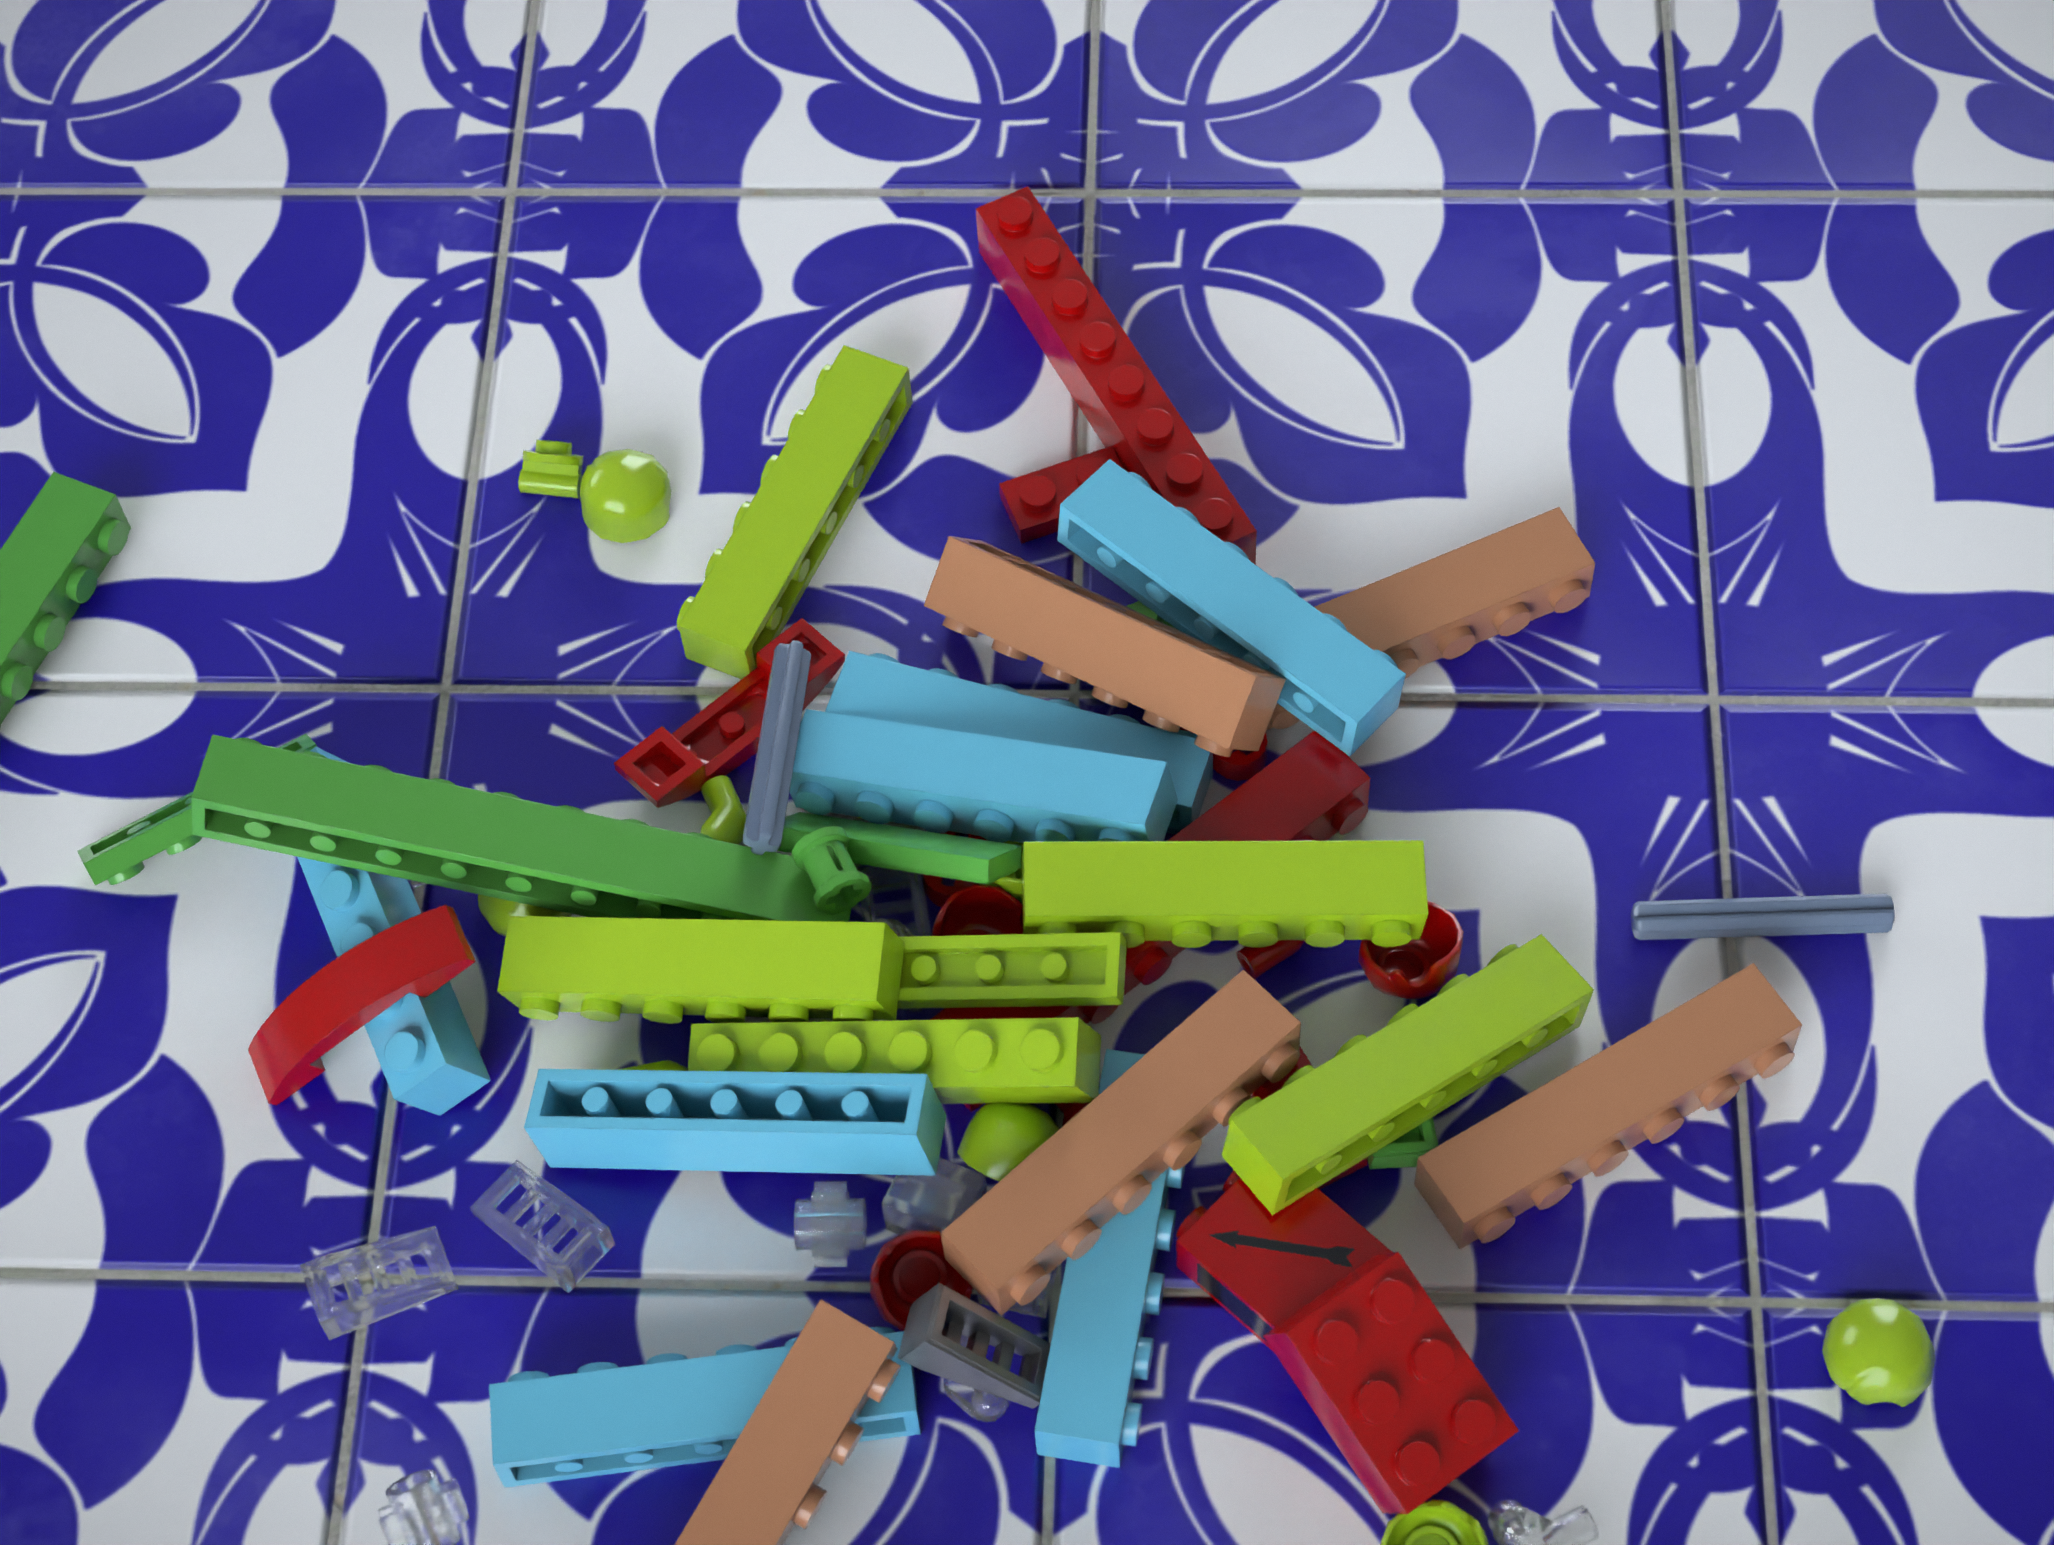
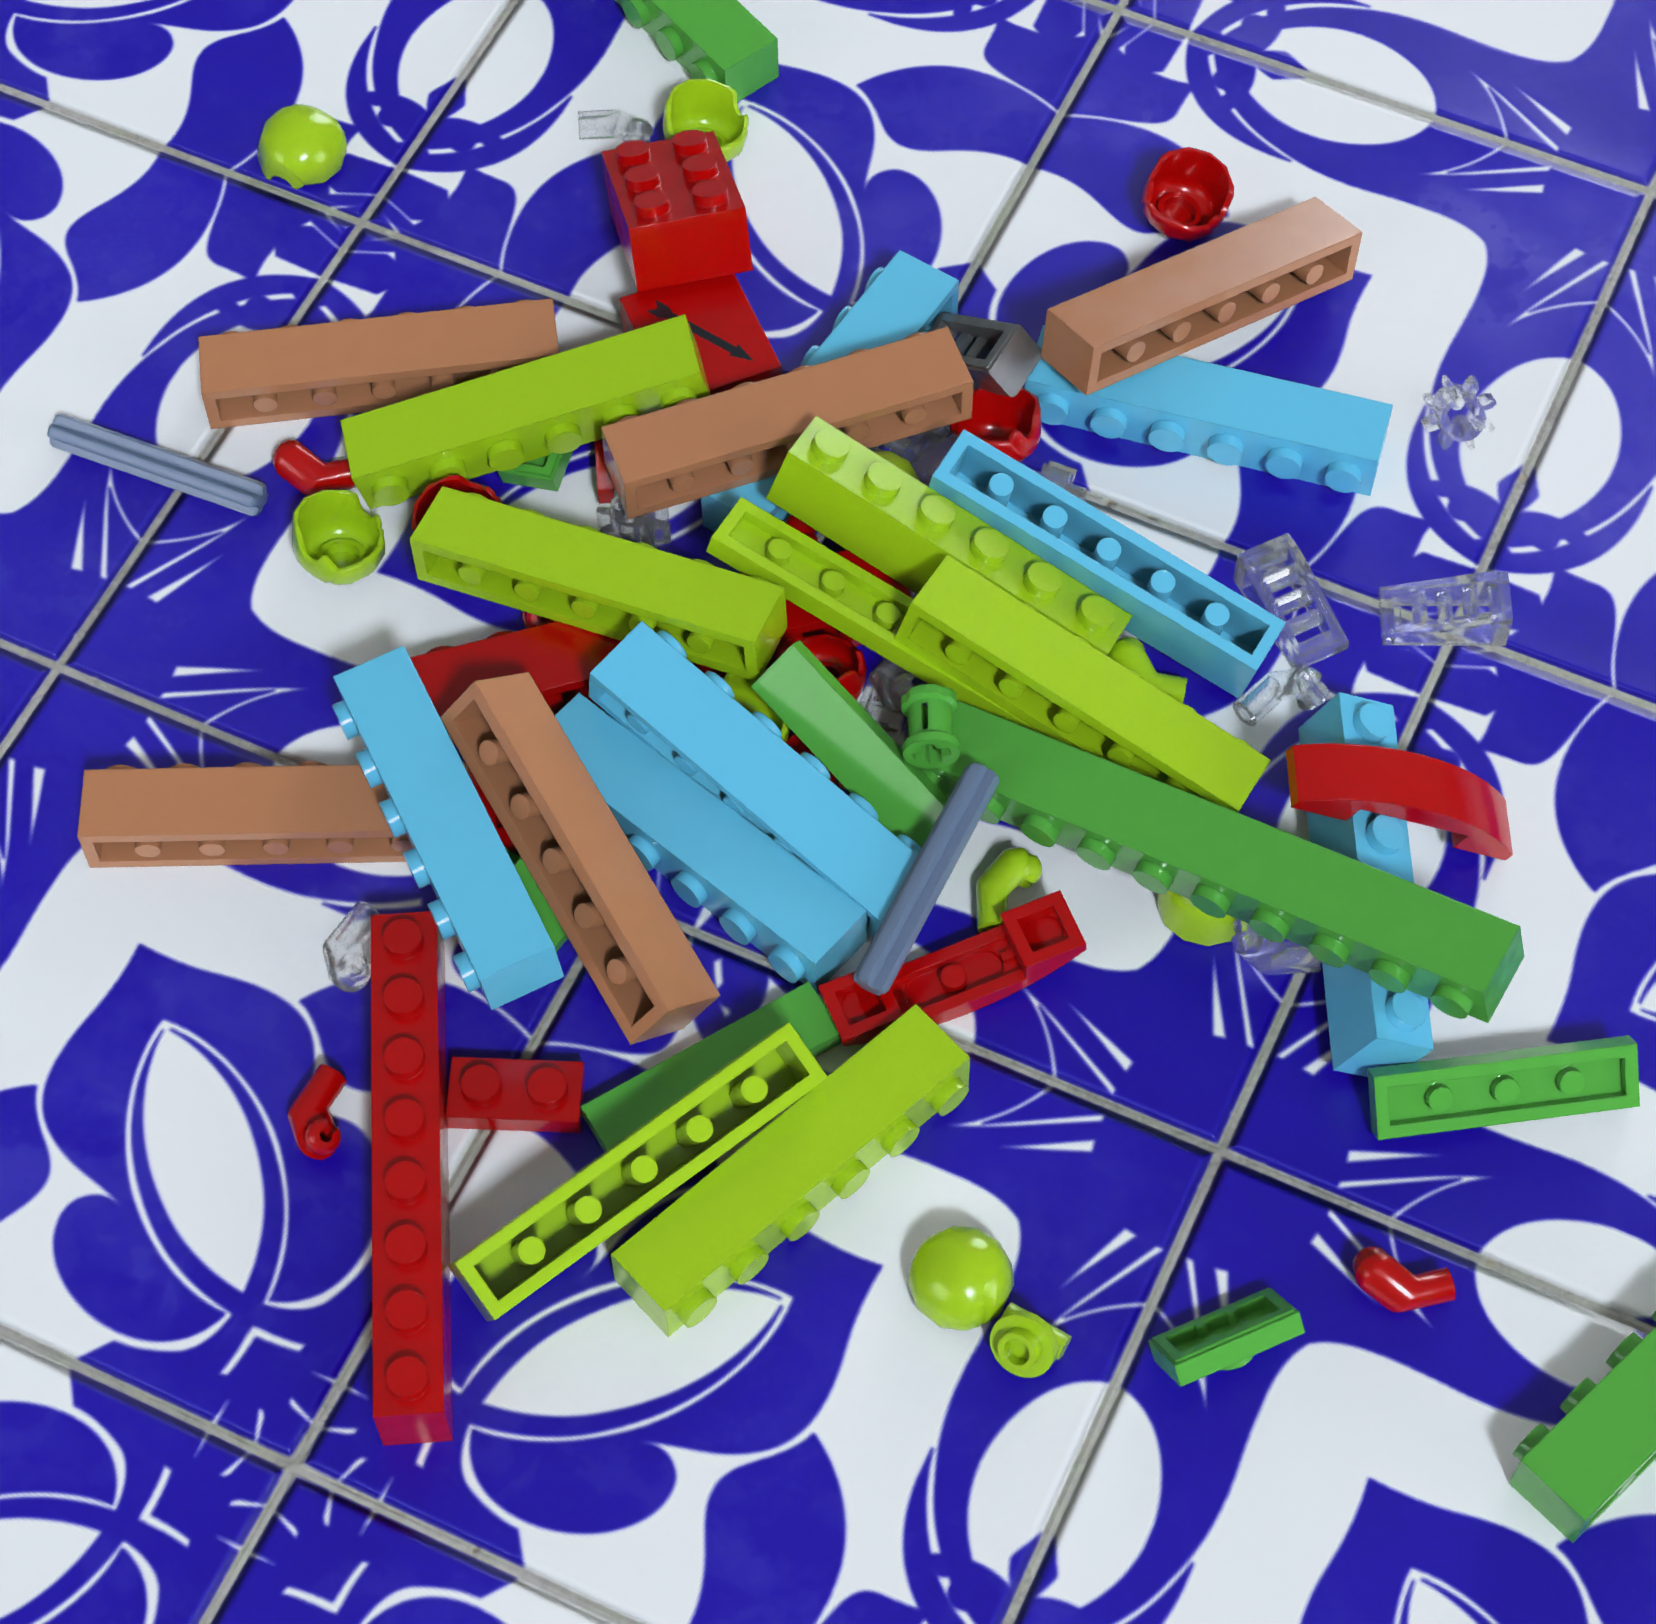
camera: 160 degrees left, 0 degrees up
none -> red arm [273,440,356,495]
none -> red arm [288,1064,347,1160]
none -> lime hair [292,490,385,585]
none -> clear arm [322,901,379,992]
none -> lime brick [447,1022,828,1322]
none -> bright green tile [580,981,842,1152]
none -> bright green plate [1148,1287,1305,1387]
none -> clear arm [1233,666,1329,726]
none -> red arm [1352,1246,1456,1313]

